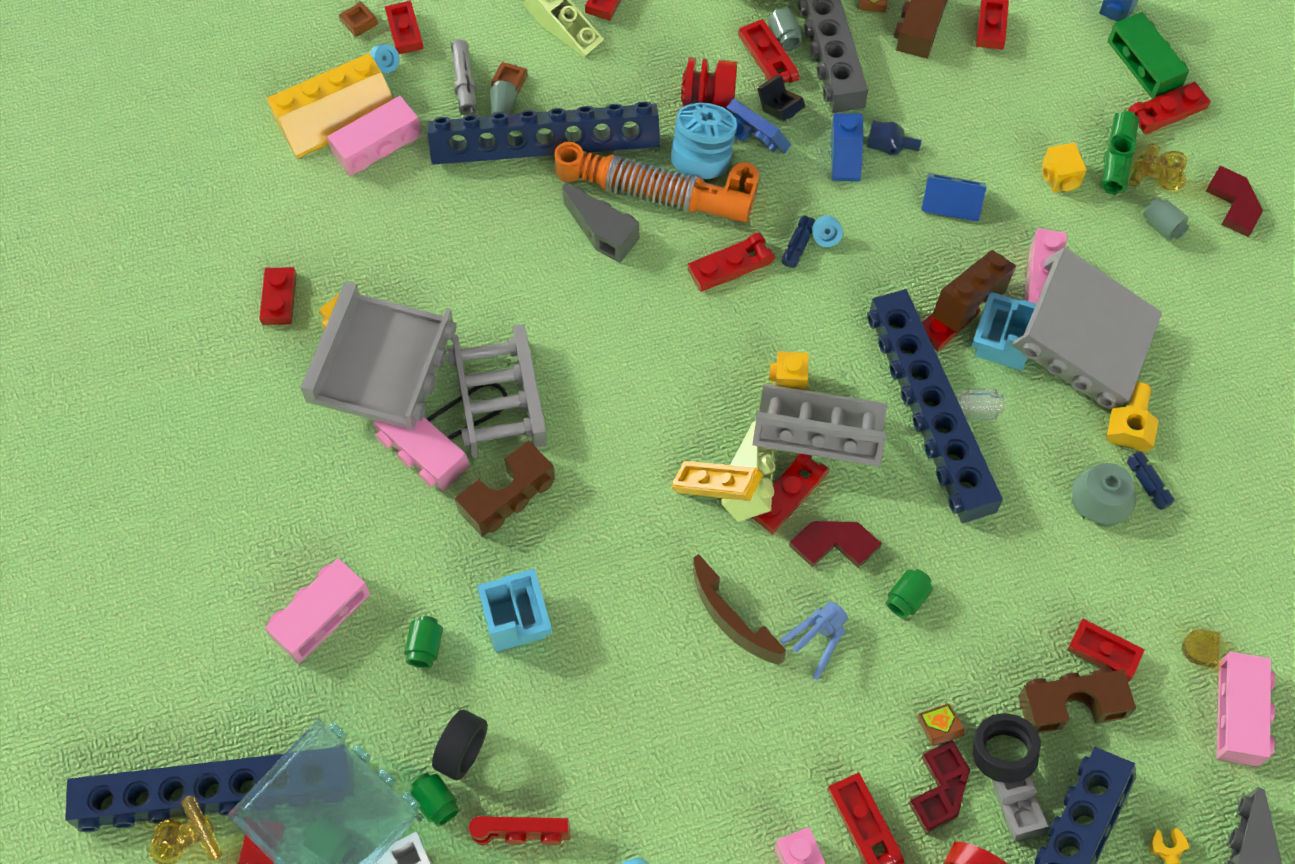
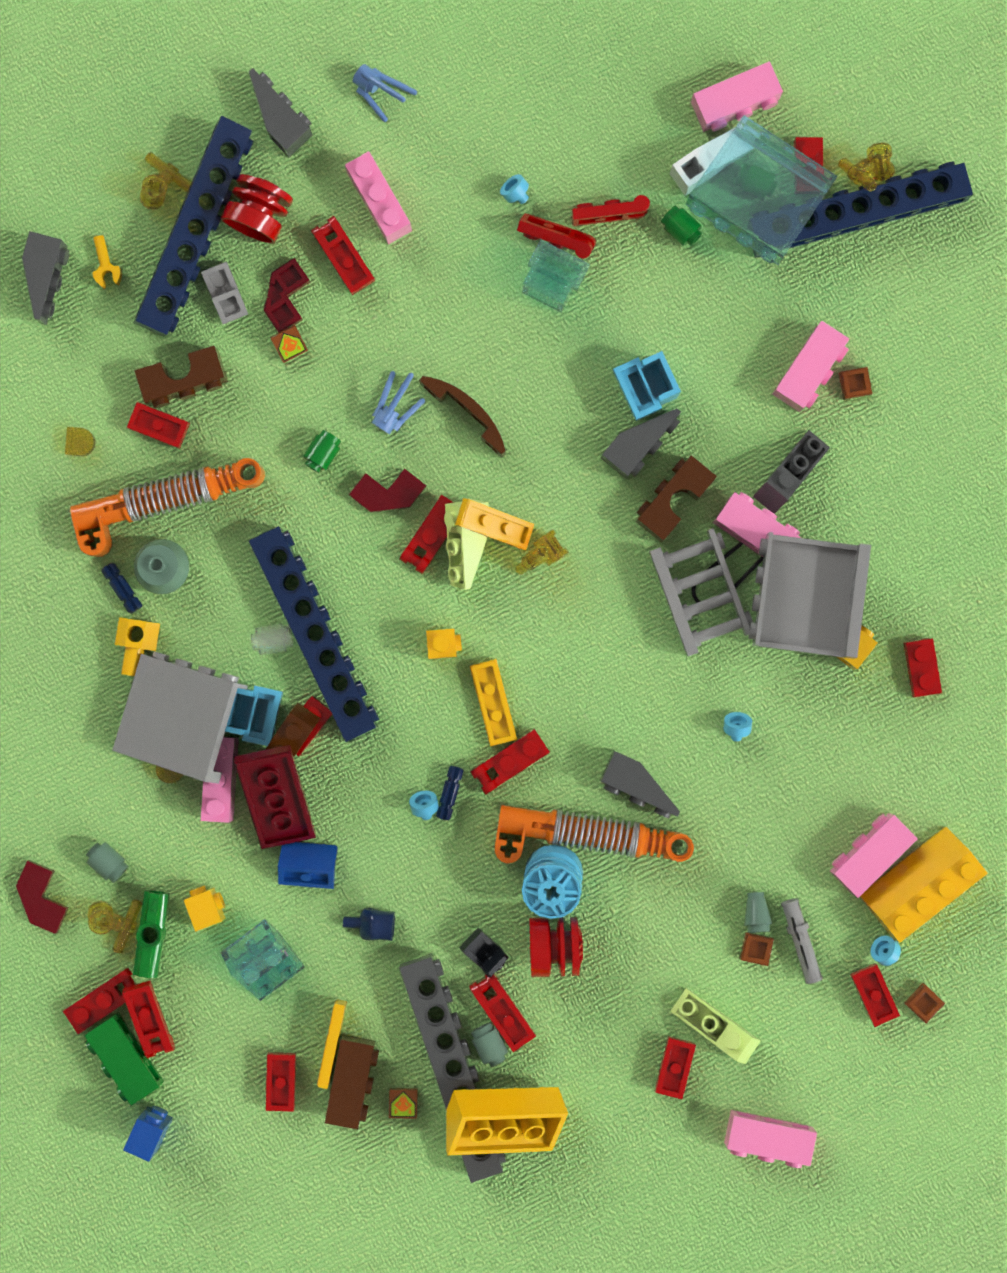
camera: 170 degrees right, 25 degrees up
green brick [404,616,443,668] -> none
dark blue brick [427,101,660,165] -> none
black tyre [432,709,488,781] -> none
blue hinge [727,98,791,154] -> none
light grey fence [752,384,888,466] -> none
blue slope [831,113,863,181] -> none
black tyre [972,713,1041,783] -> none
bright pink brick [1217,652,1275,767] -> none
none -> orange piece [70,458,265,557]
none -> red plate [122,981,175,1058]
none -> clear light blue slope [221,919,305,1001]
none -> dark red tile [234,745,316,849]
none -> yellow tile [317,999,347,1089]
none -> yellow tile [470,659,517,747]
none -> clear yellow piece [515,529,569,575]
none -> red plate [517,213,596,259]
none -> clear light blue plate [522,239,590,313]
none -> dark grey slope [601,408,681,479]
none -> medium azure tile [723,712,752,741]
none -> dark grey slope [753,430,830,514]
none -> dark orange tile [839,367,872,400]

